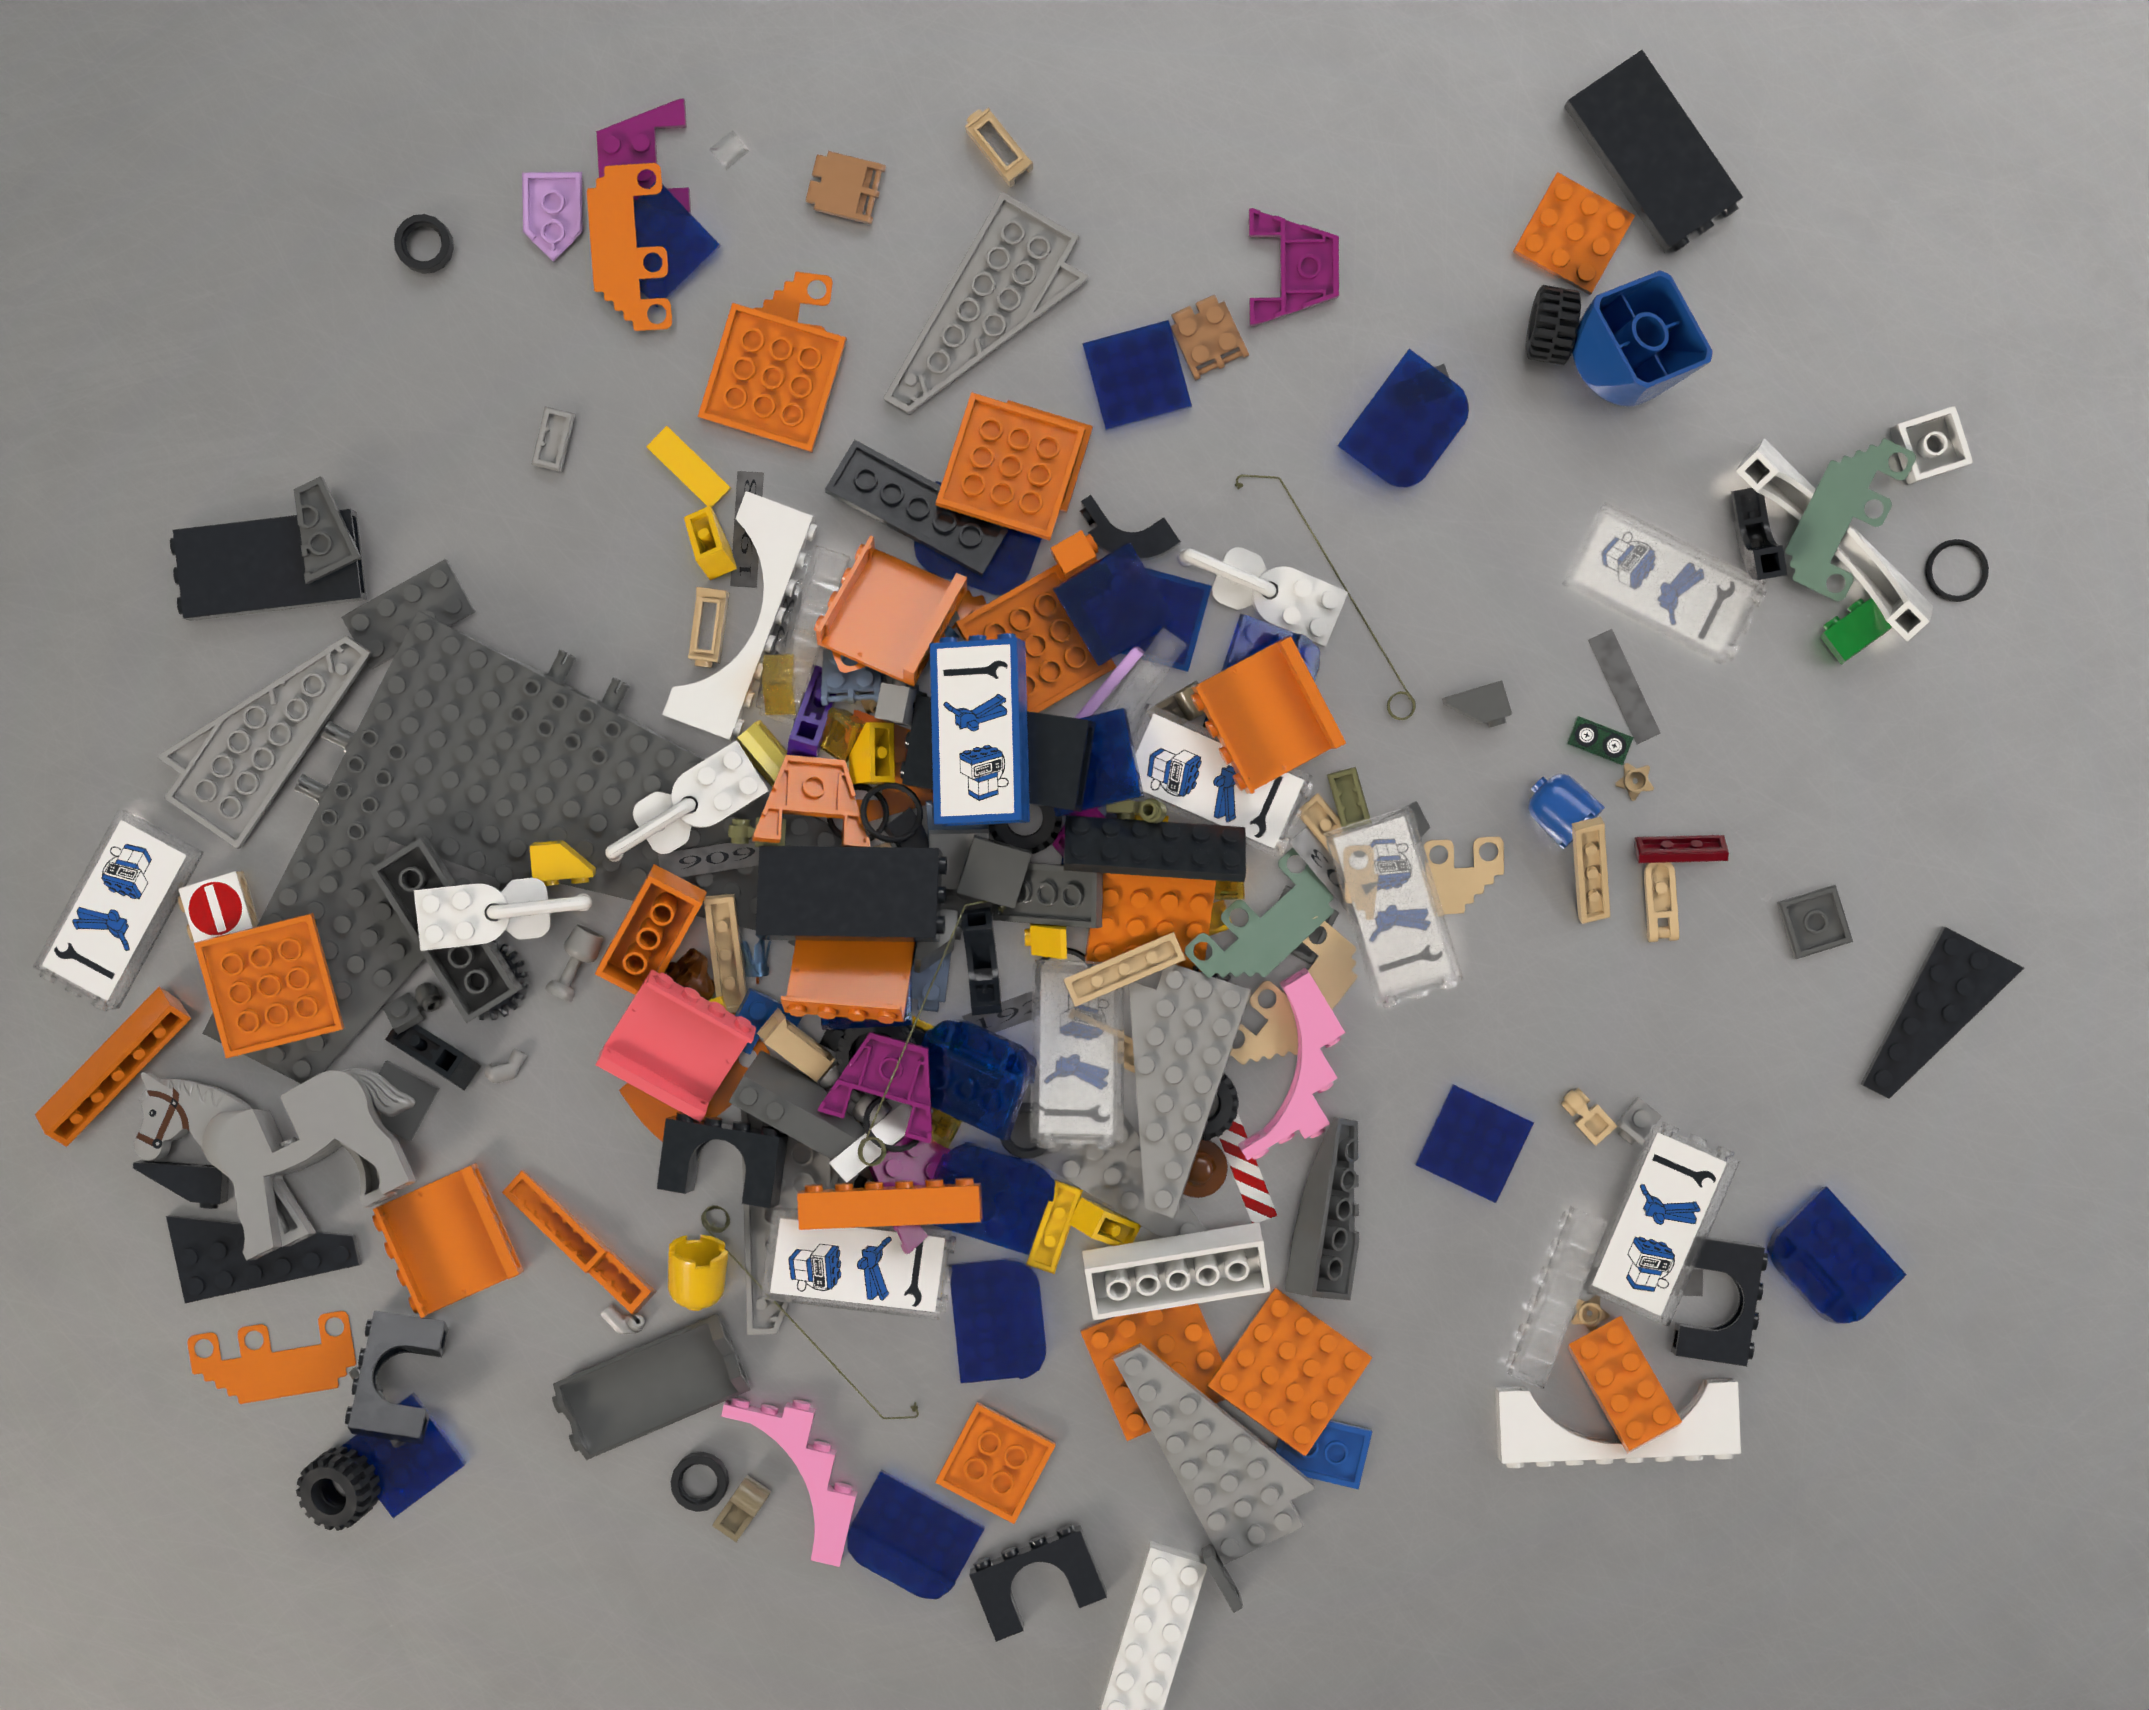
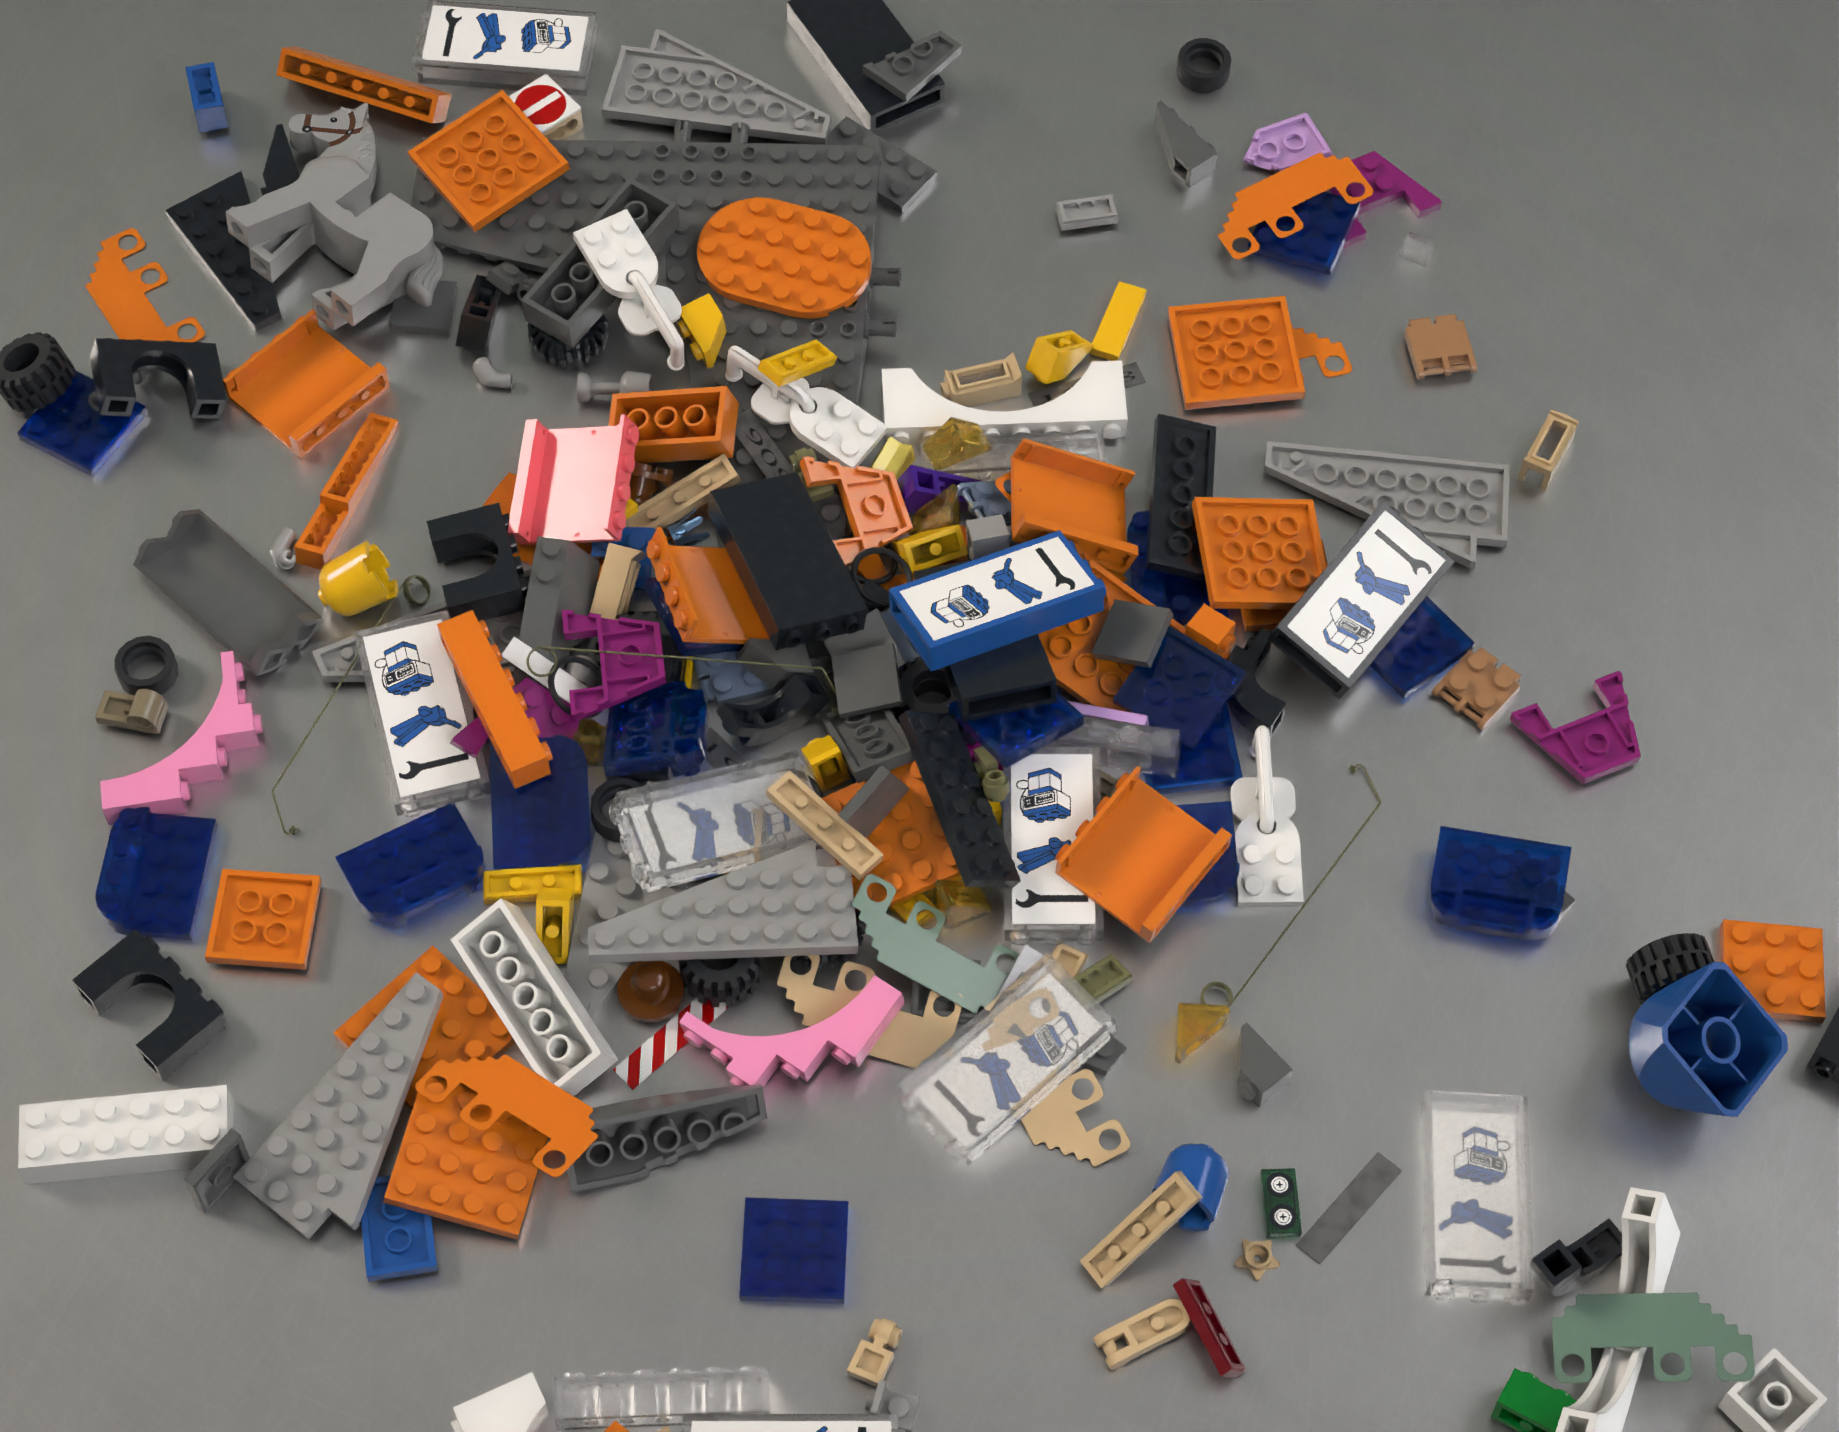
camera: 65 degrees right, 30 degrees down
none -> blue brick [185,62,228,133]
none -> orange piece [415,1054,598,1177]
none -> orange plate [697,197,872,319]
none -> yellow tile [757,339,837,387]
none -> dark grey tile [838,766,910,838]
none -> dark grey tile [1091,599,1174,668]
none -> dark grey slope [1155,101,1218,188]
none -> clear yellow slope [1175,1003,1230,1064]
none -> brick [1267,501,1455,700]

